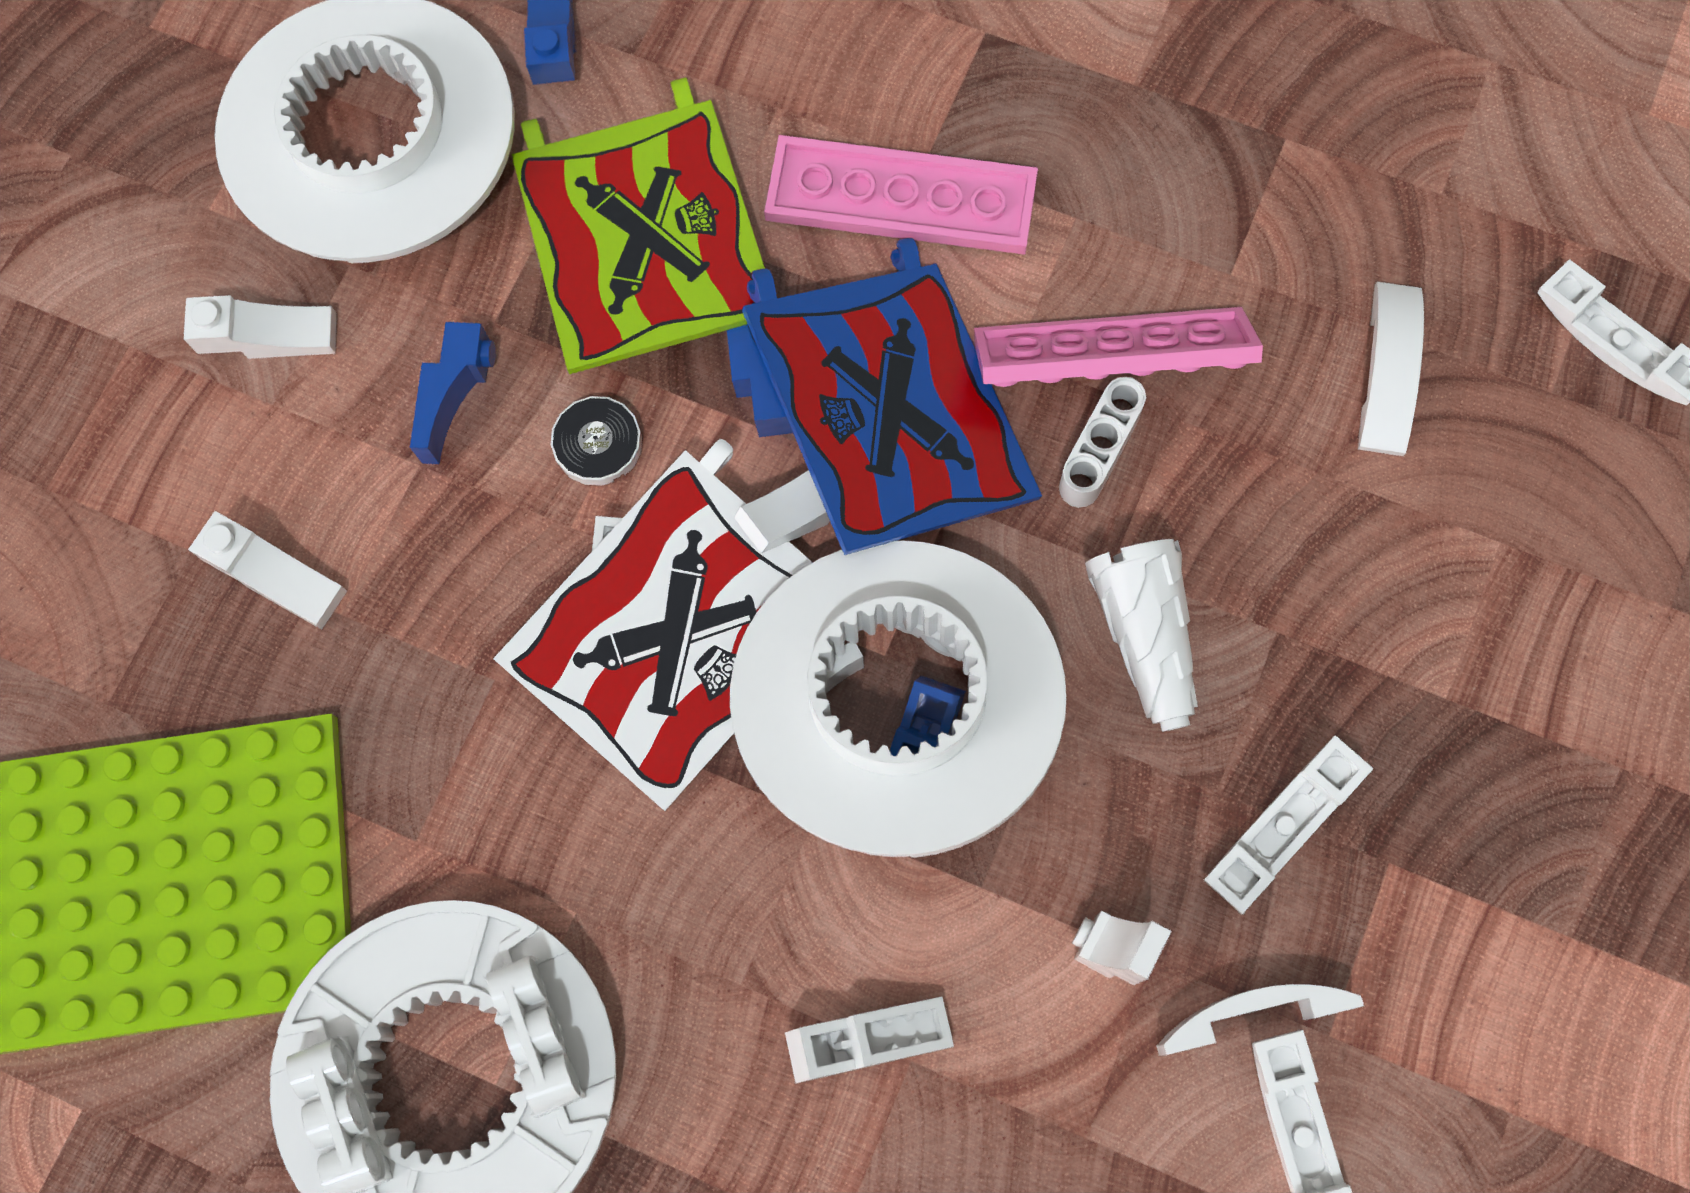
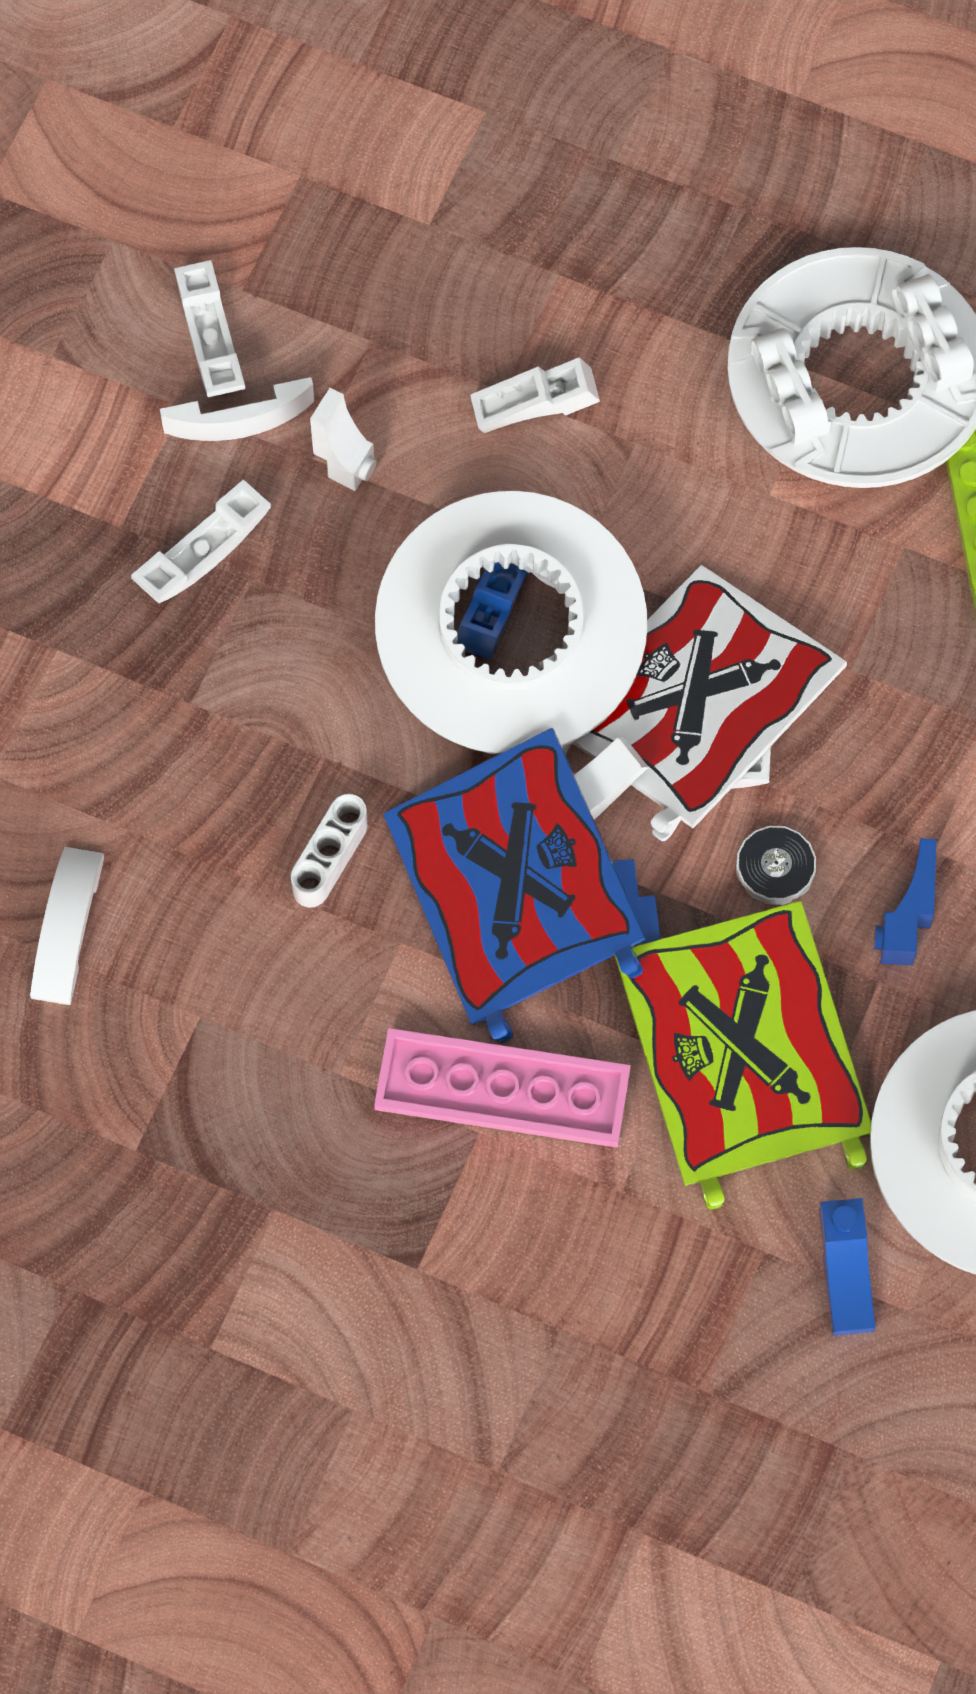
camera: 175 degrees right, 5 degrees down
bright pink plate [974,307,1263,387] -> none
white cone [1085,539,1198,732] -> none

